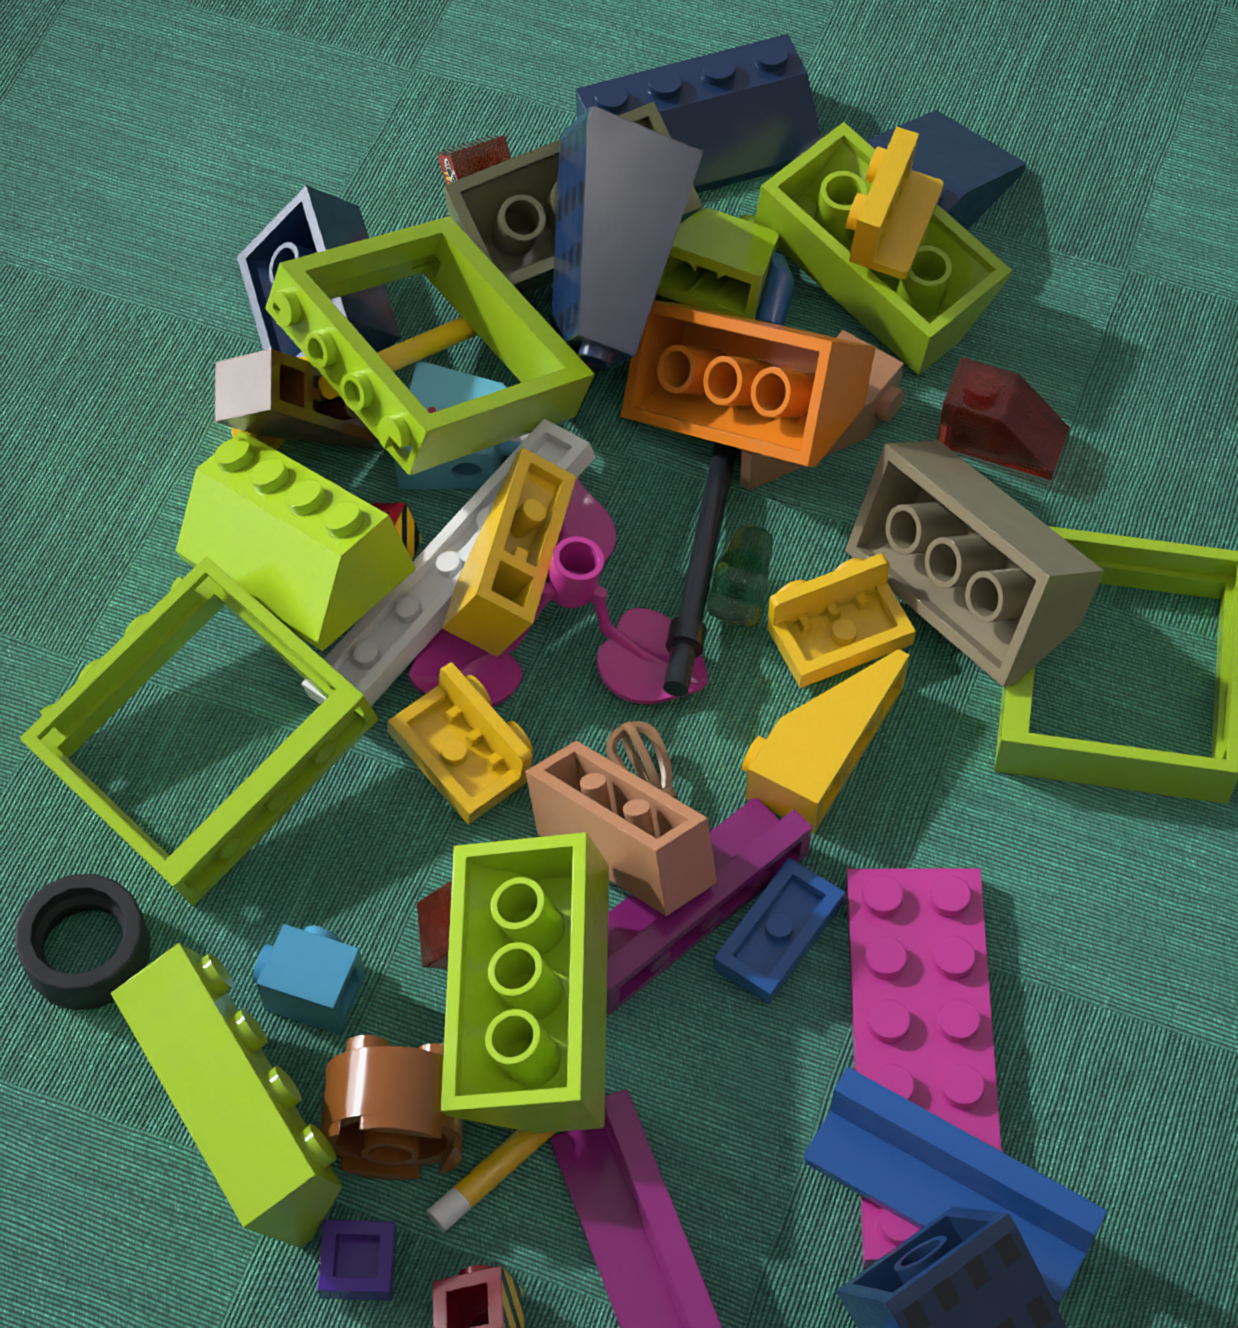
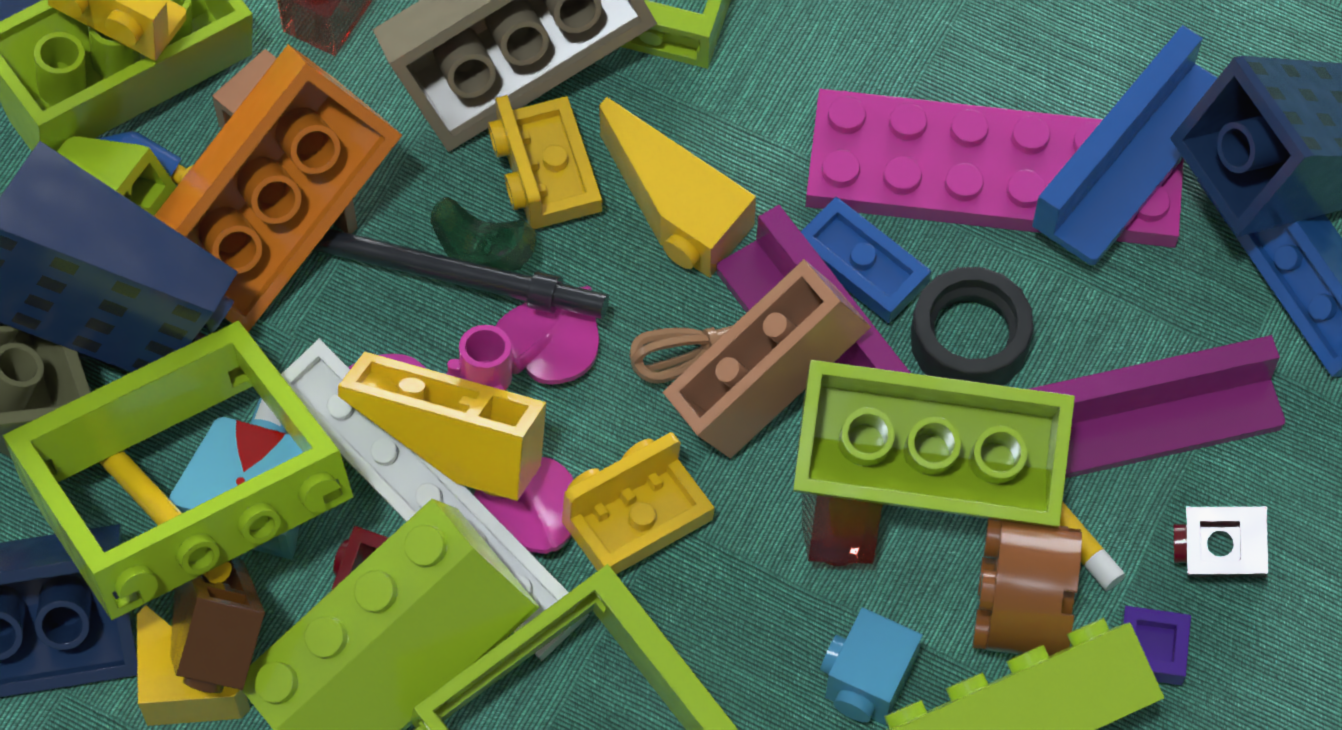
camera: 85 degrees left, 5 degrees up
none -> black tyre [910,267,1034,386]

